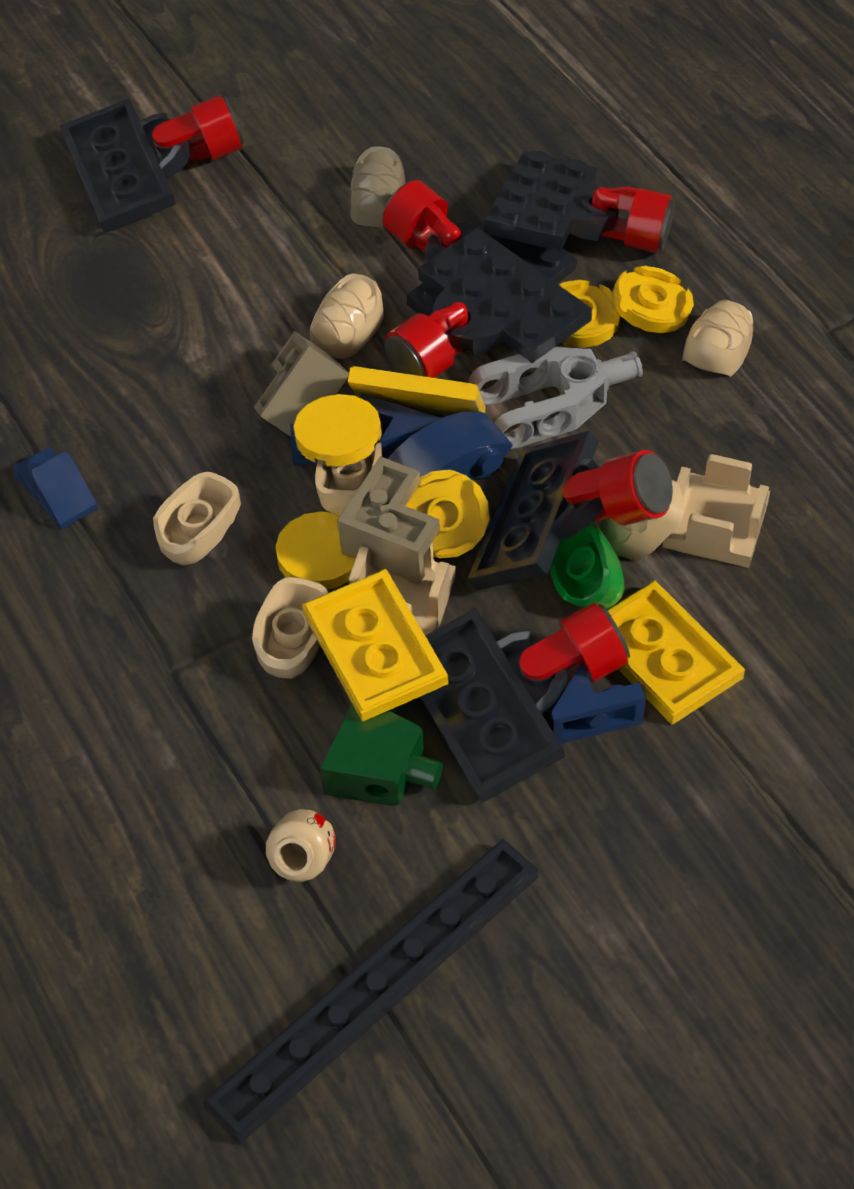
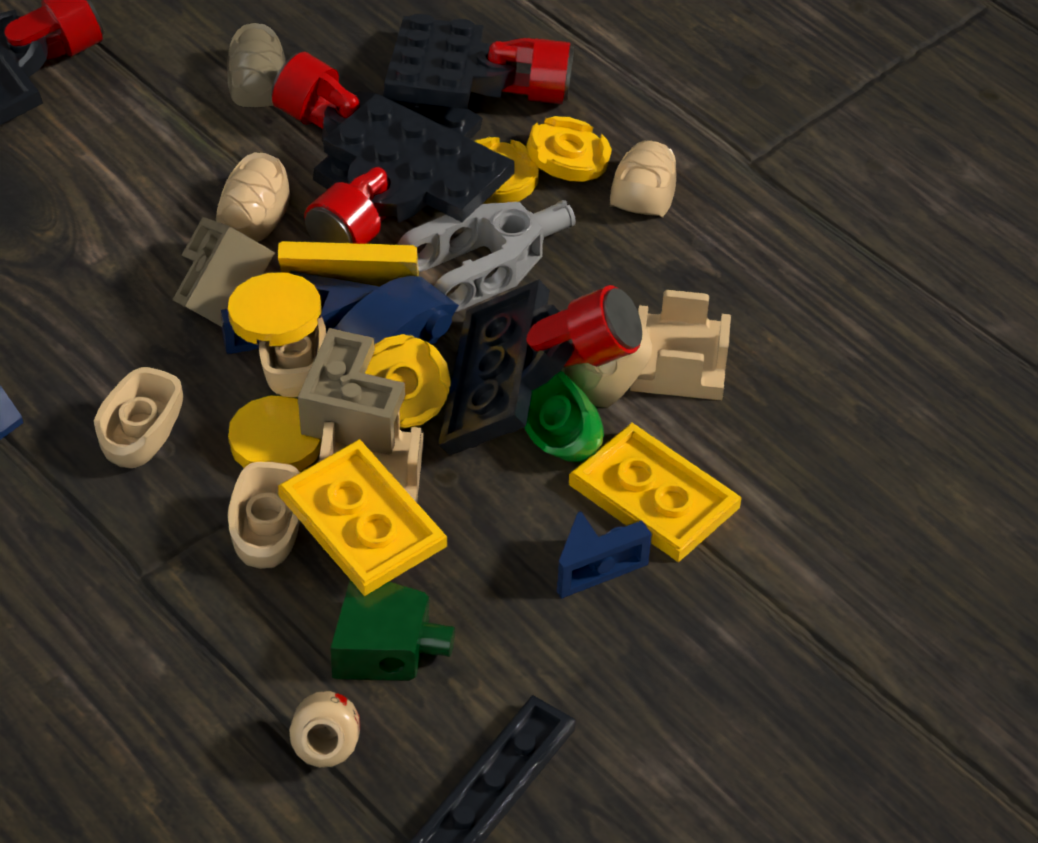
camera: 15 degrees left, 5 degrees down
black plate [420,602,630,803] -> none

